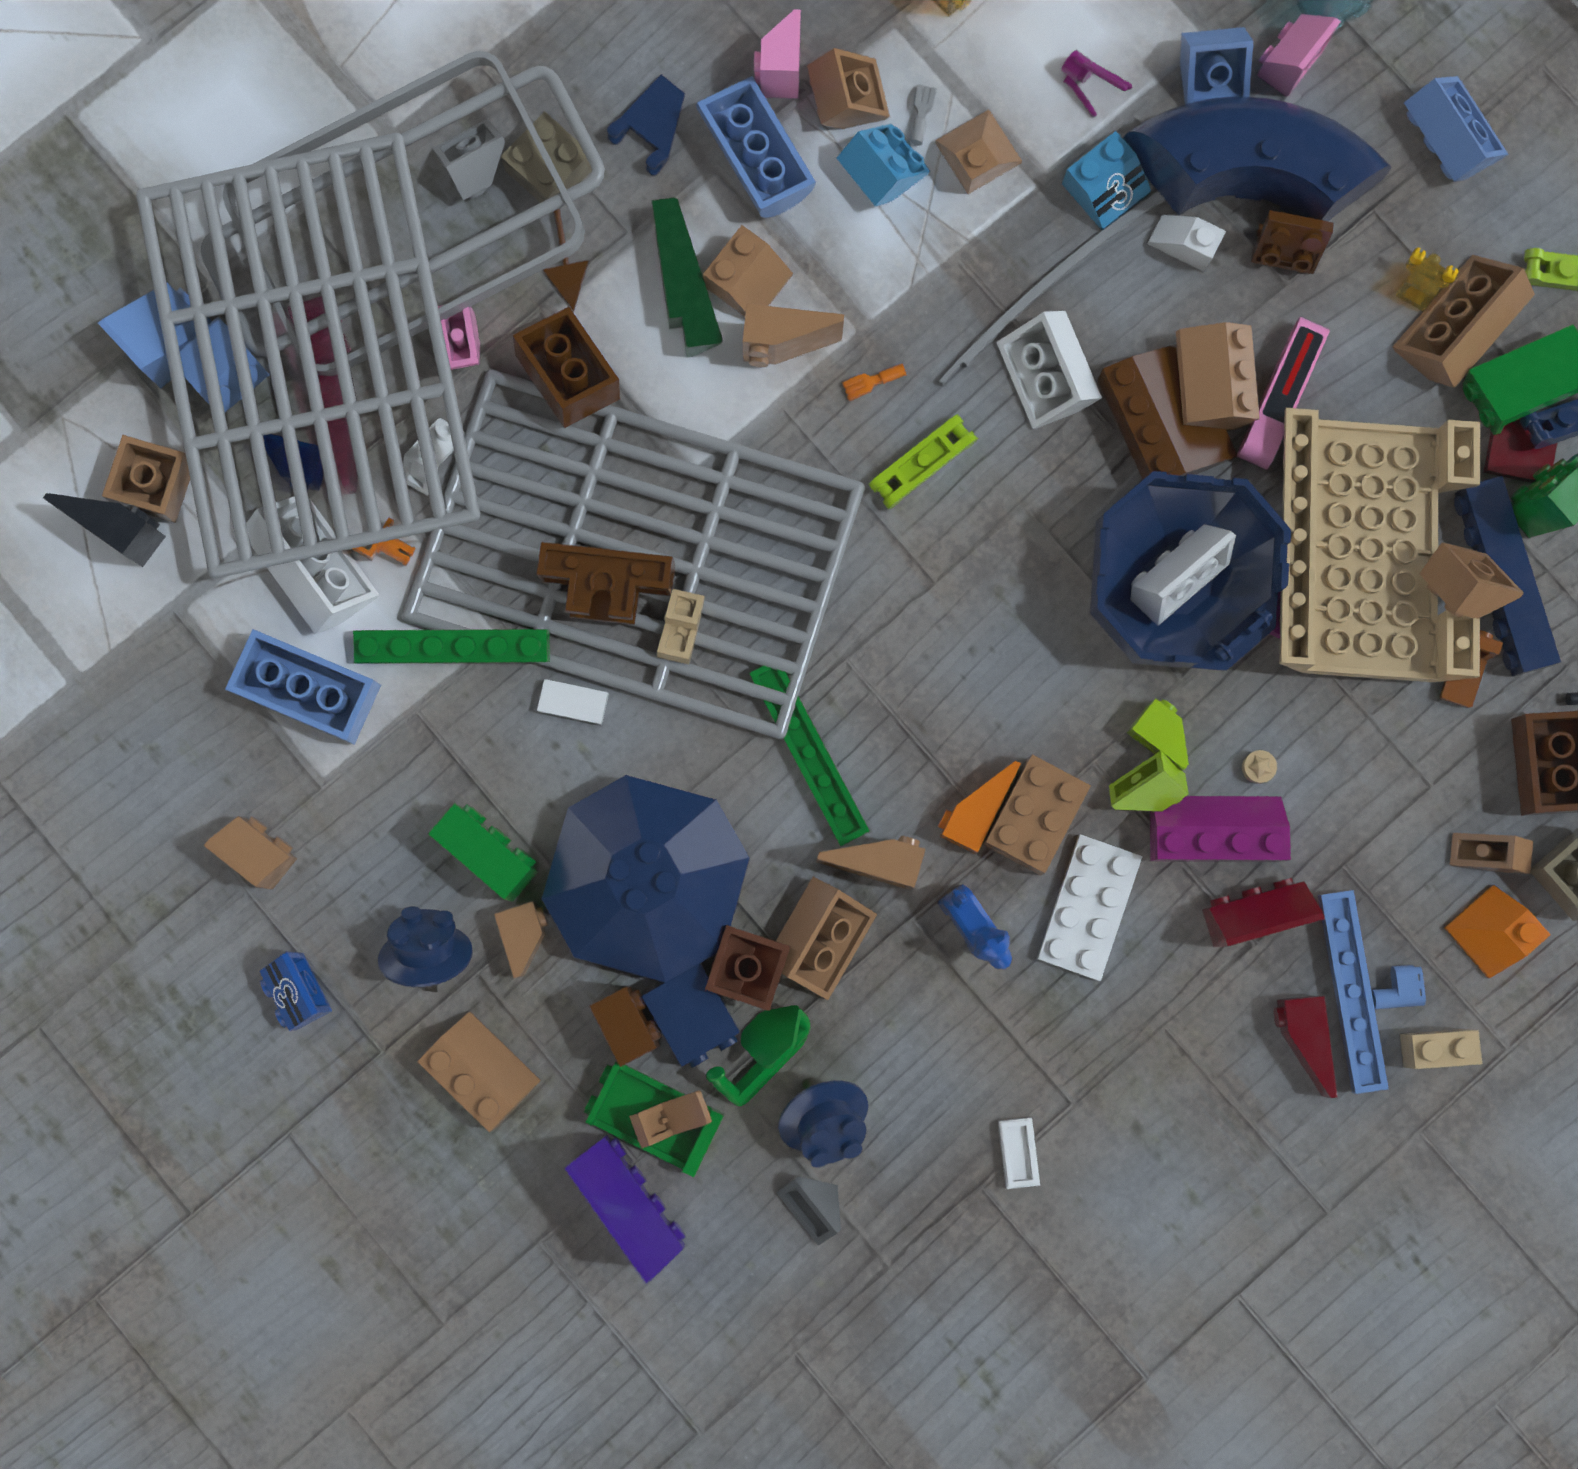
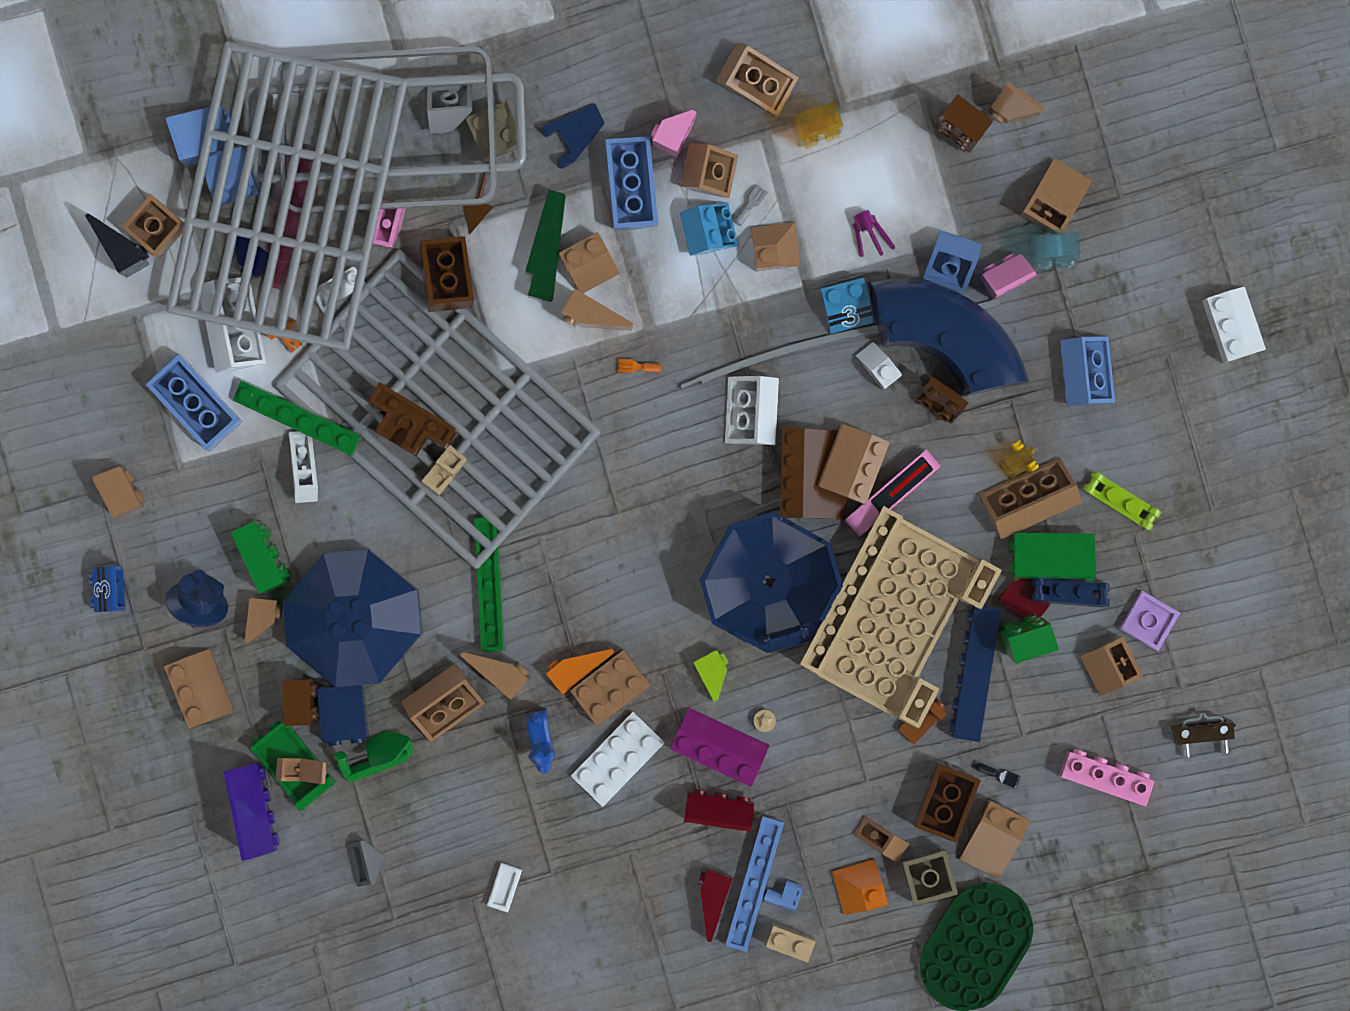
camera: 20 degrees right, 5 degrees up
white tile [537,679,609,725] -> none
copper slope [705,925,791,1011] -> none
dark blue piece [778,1078,868,1168] -> none
lime plate [869,414,978,510] -> none
lime slope [1109,751,1189,811] -> none
white slope [1130,524,1236,626] -> none
medium nougat slope [1419,542,1524,619] -> none
none -> white slope [289,431,318,503]

